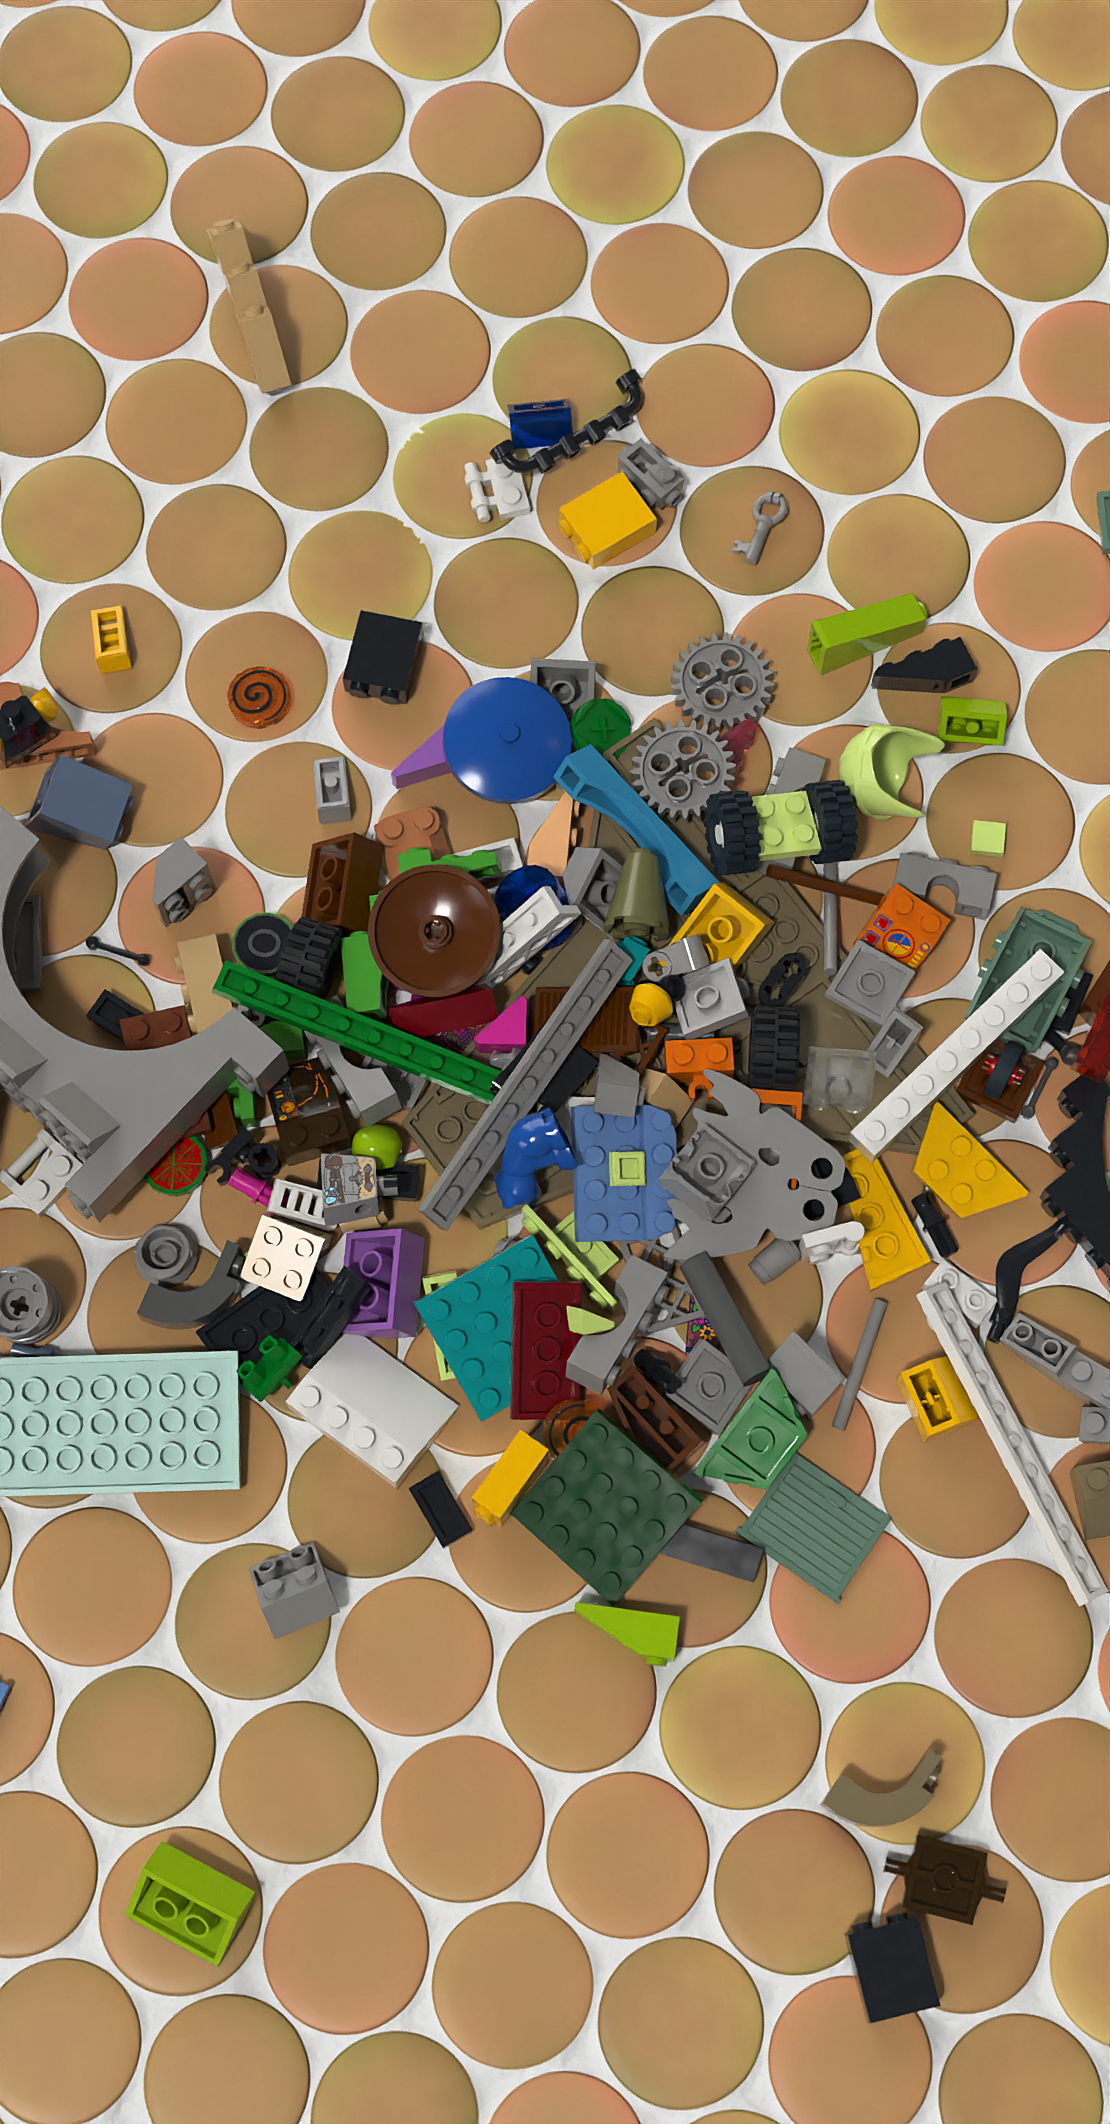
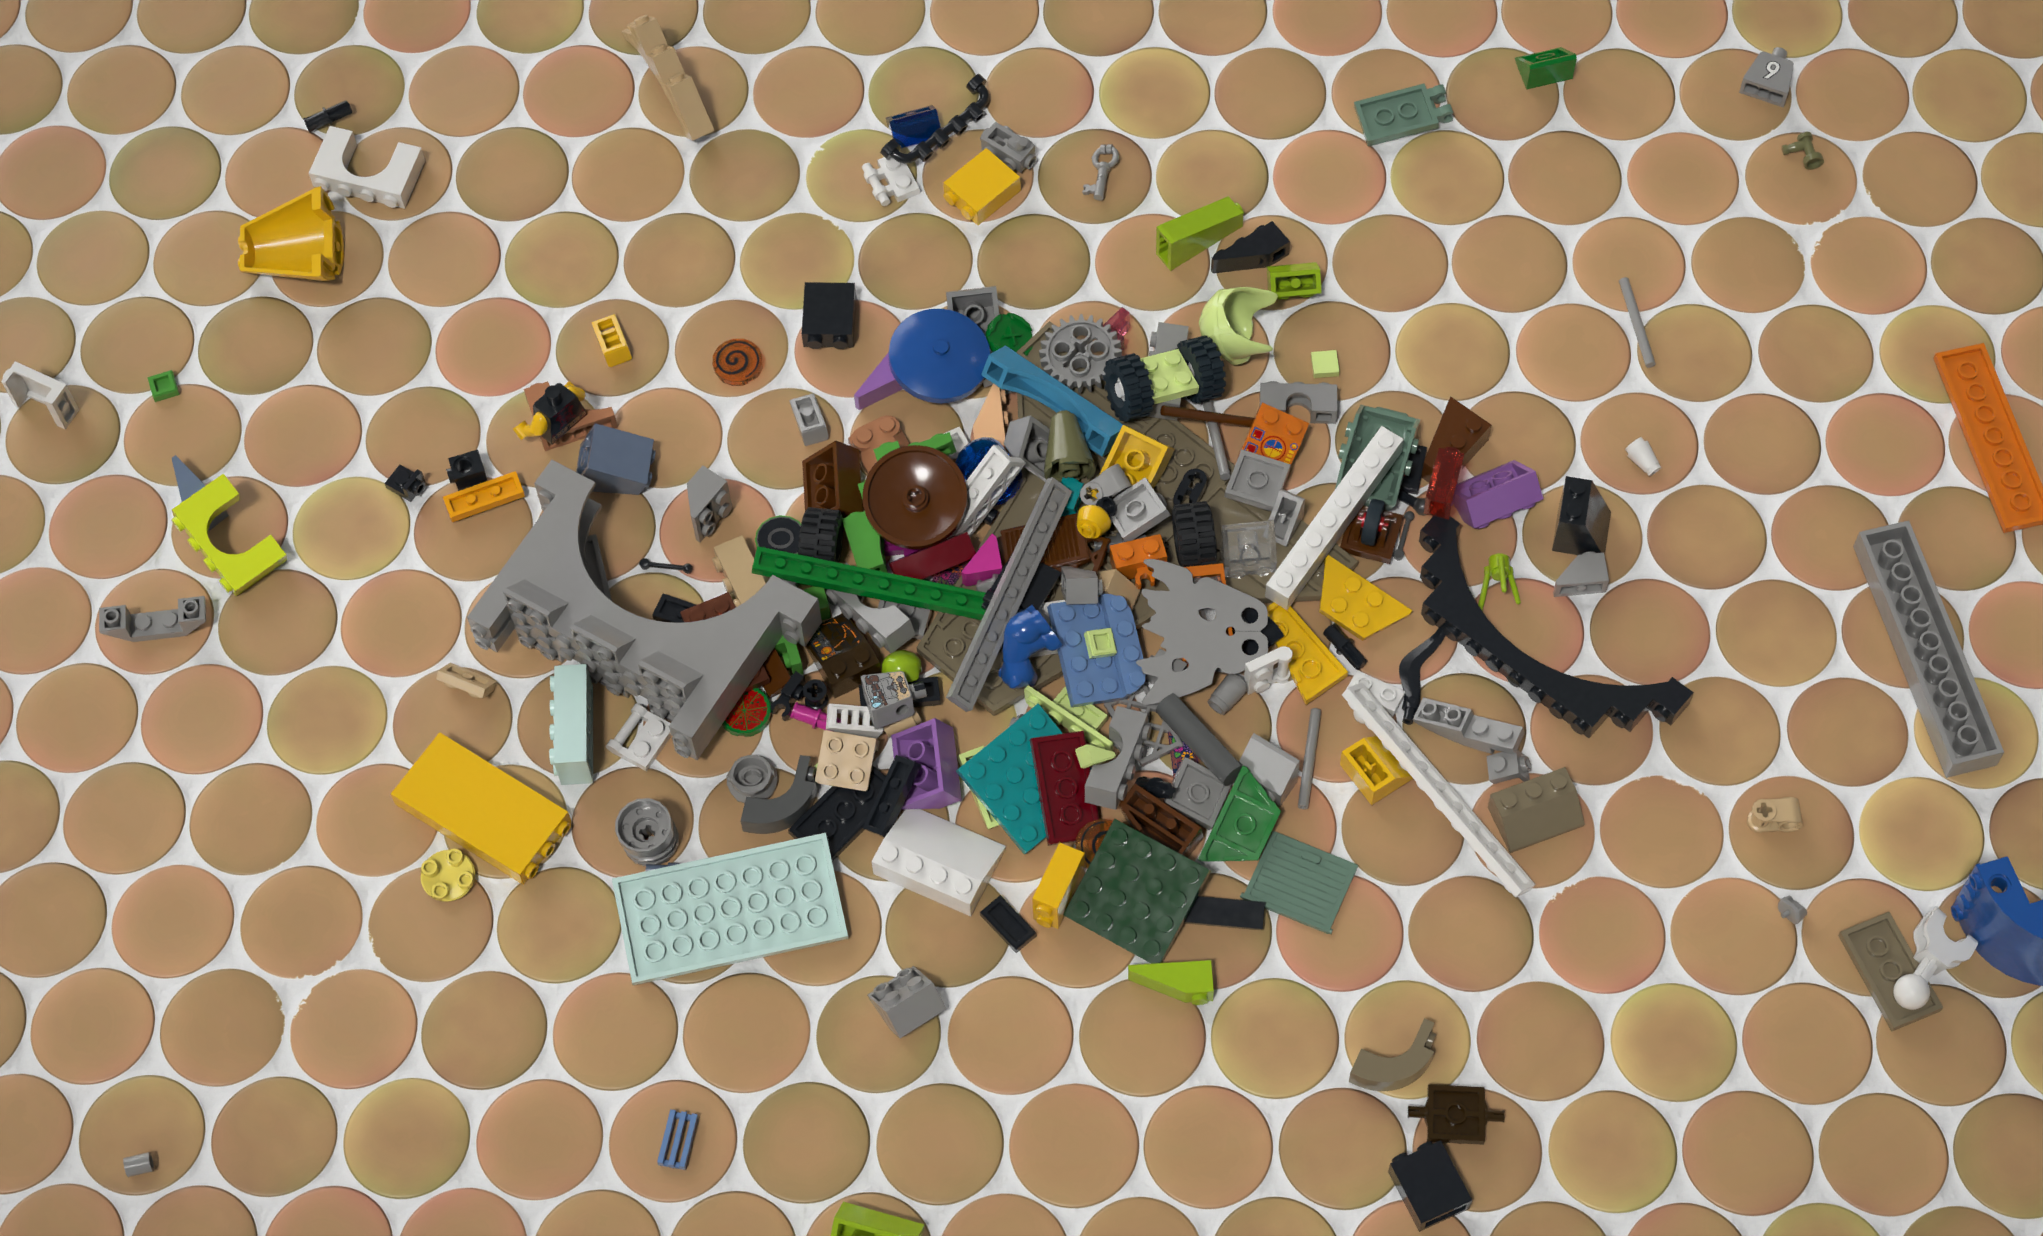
camera: 10 degrees left, 10 degrees down
green hips [237,1335,303,1402] -> none
light grey slope [659,1124,756,1221] -> none
light grey gear [670,632,774,733] -> none

